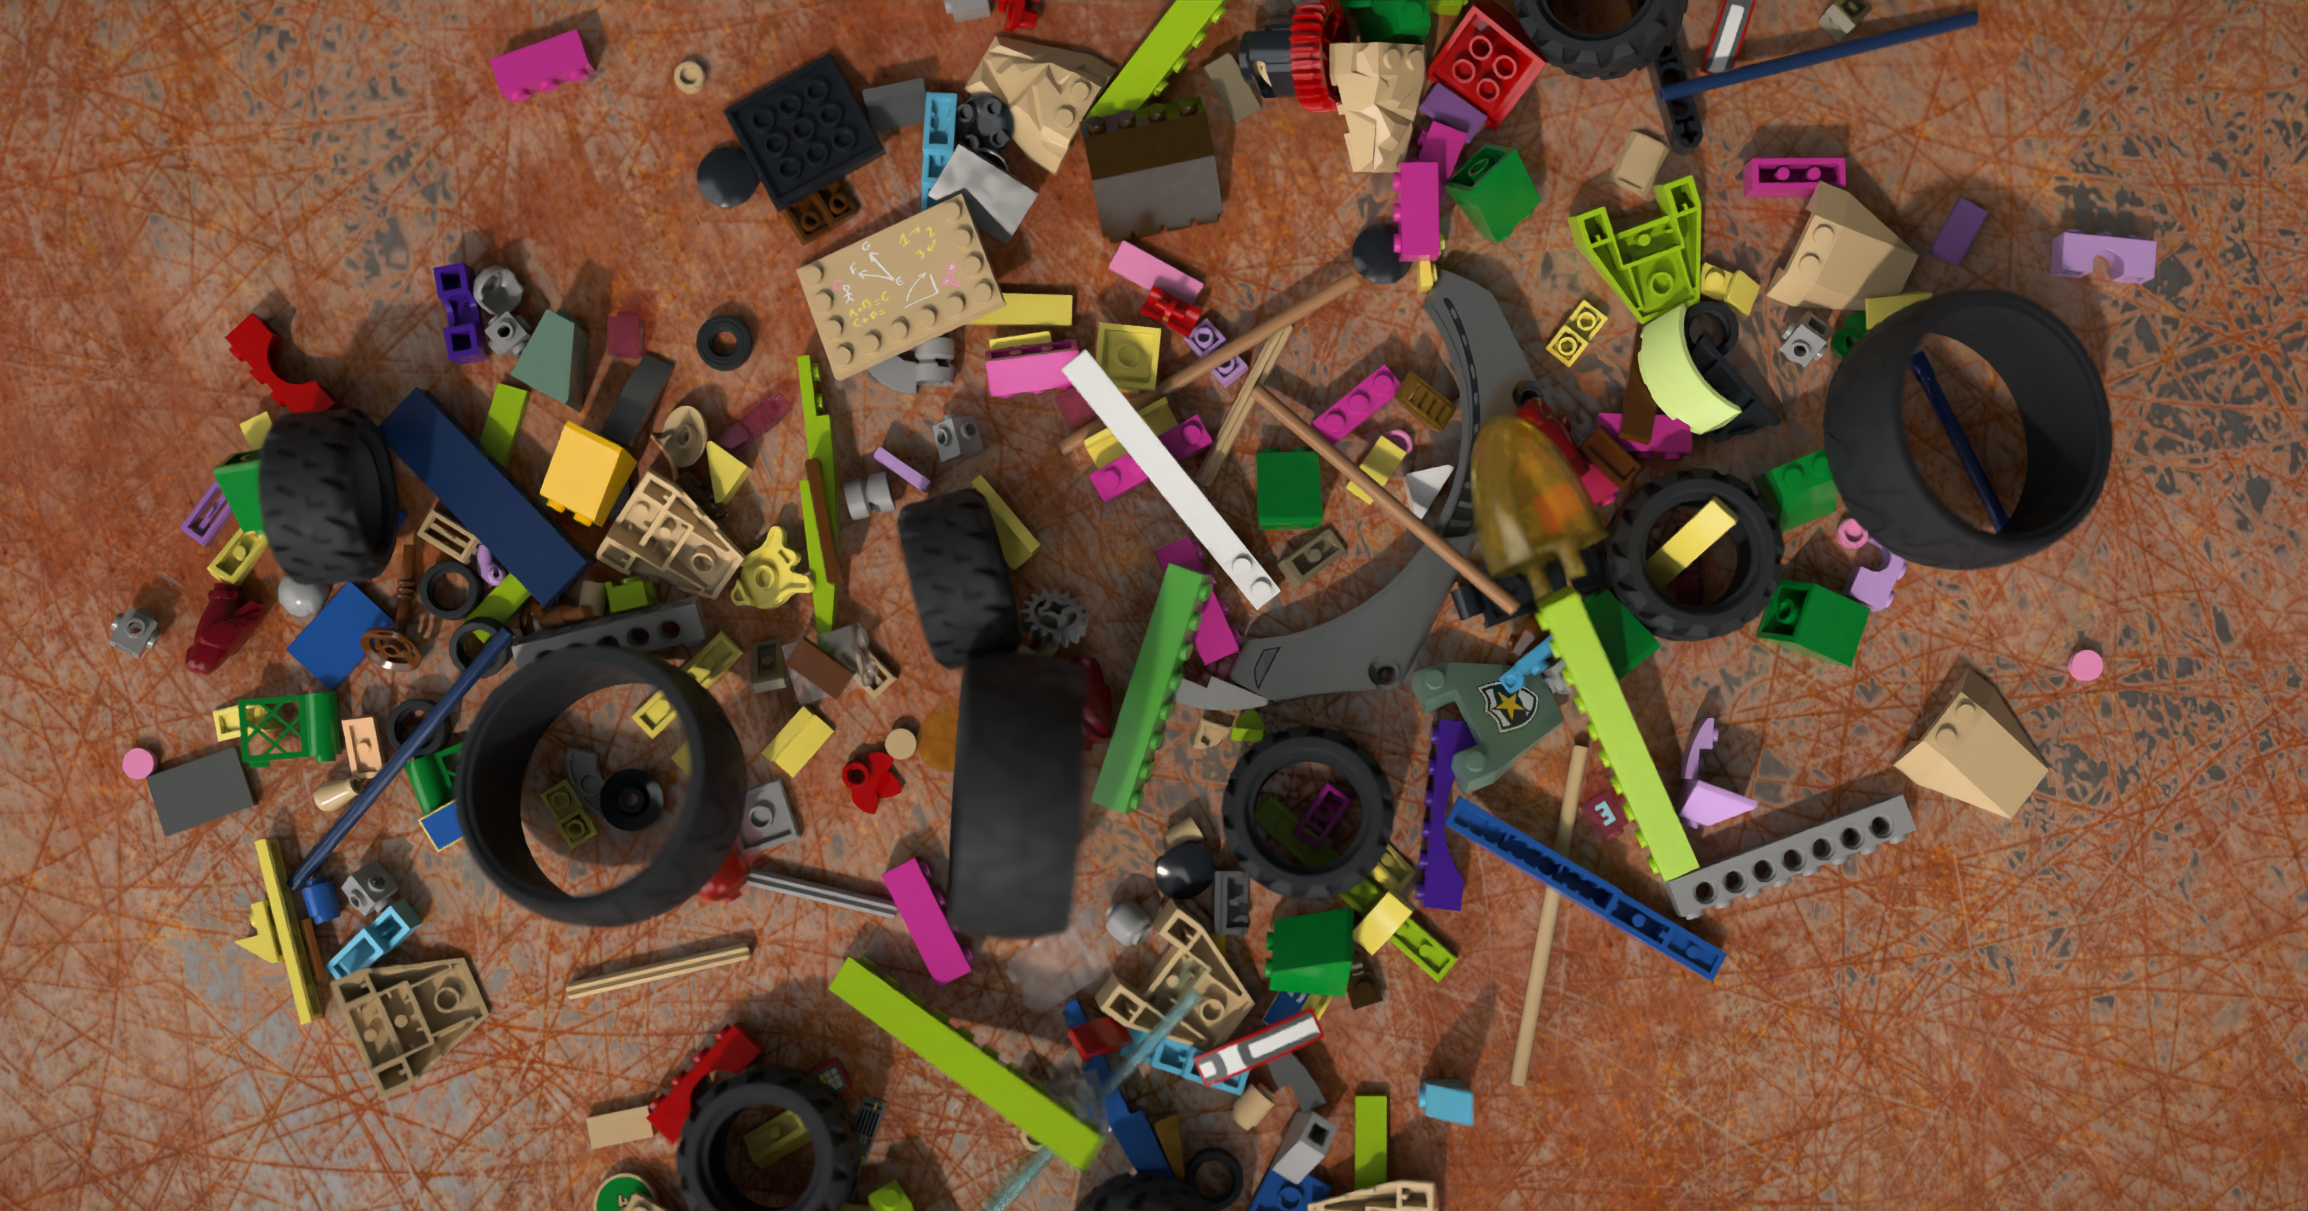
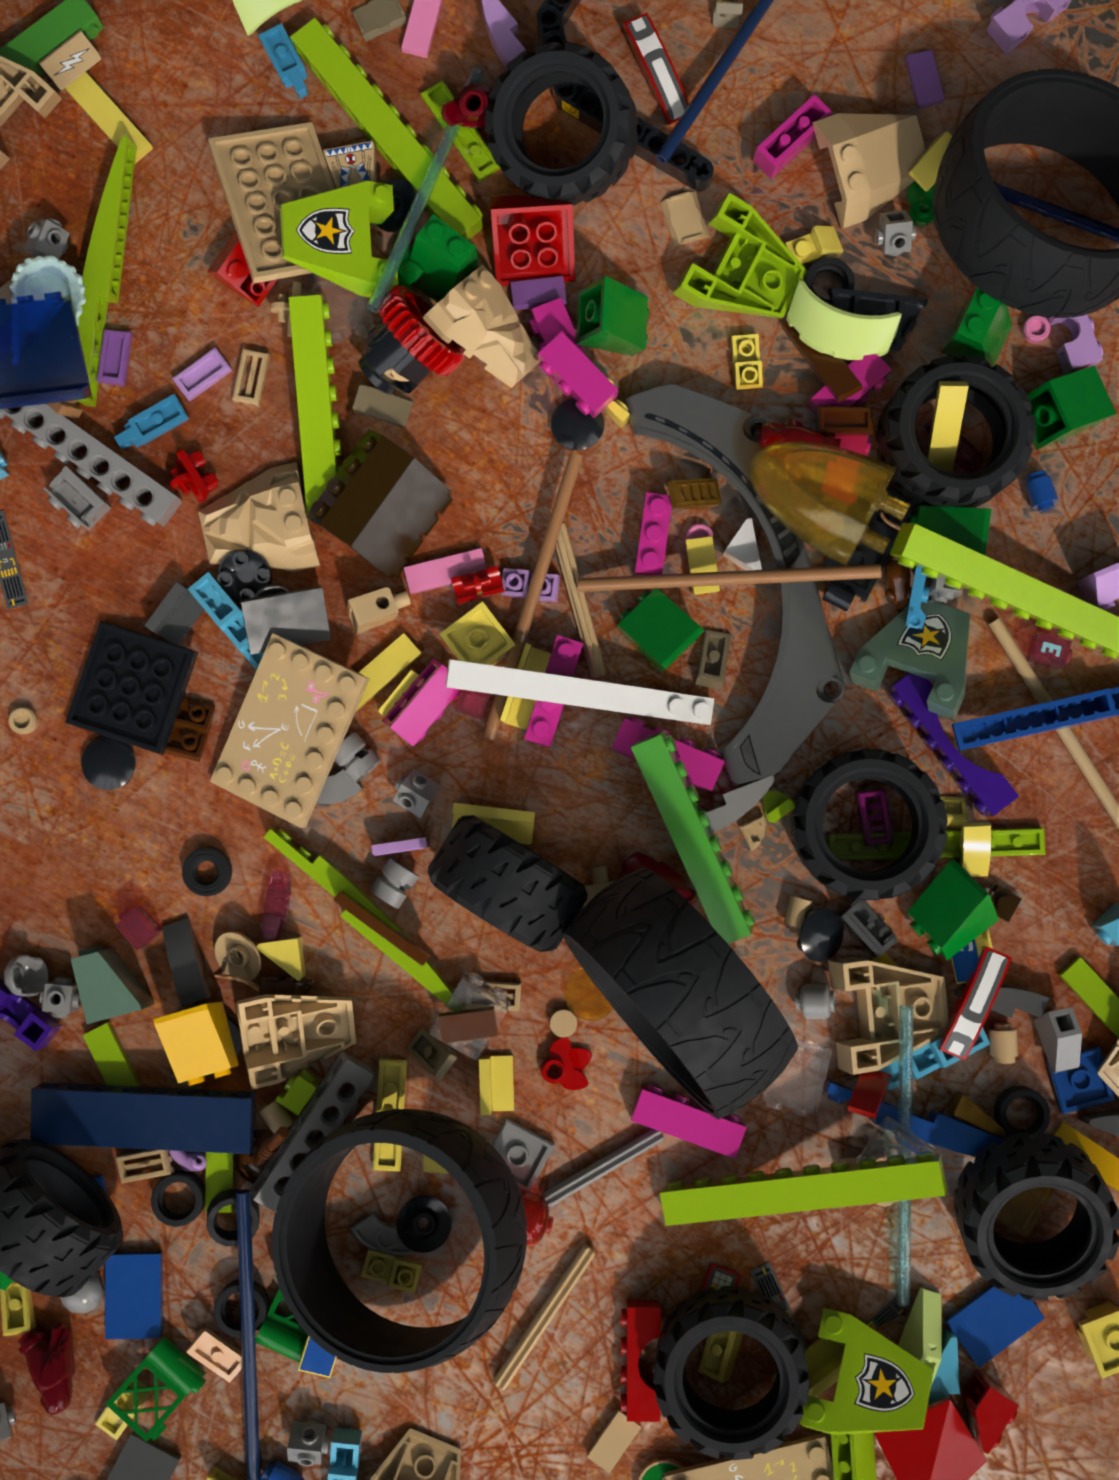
camera: 45 degrees left, 0 degrees up
tan cone [314,776,363,812] -> none
reddish brown dish [360,544,423,672] -> none
light yellow tile [731,525,815,610] -> none
light grey gear [1020,589,1089,649] -> none
lavender slope [1678,718,1718,780] -> none
none -> tan torso [346,587,411,635]
none -> blue brick [1024,470,1059,512]

